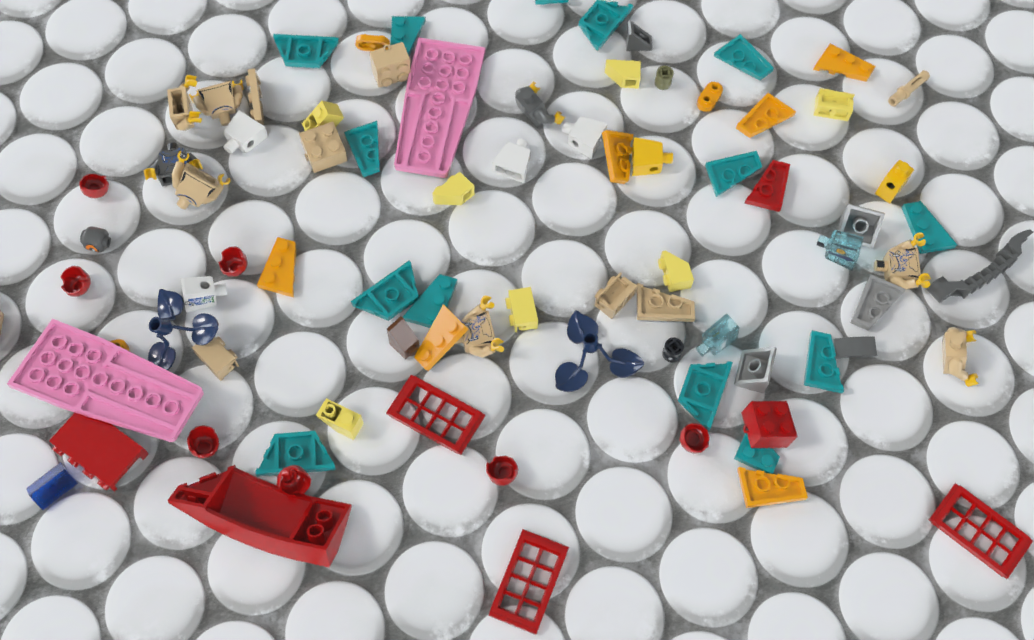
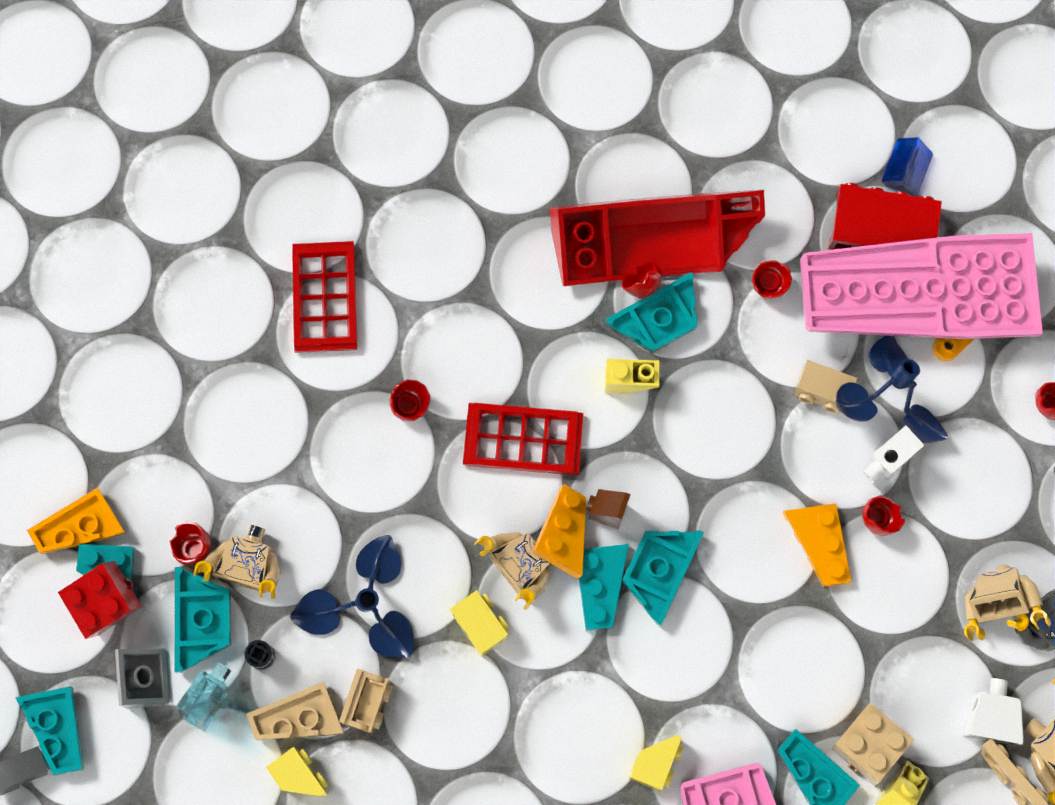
camera: 155 degrees right, 10 degrees up
none -> tan torso [194,525,281,599]

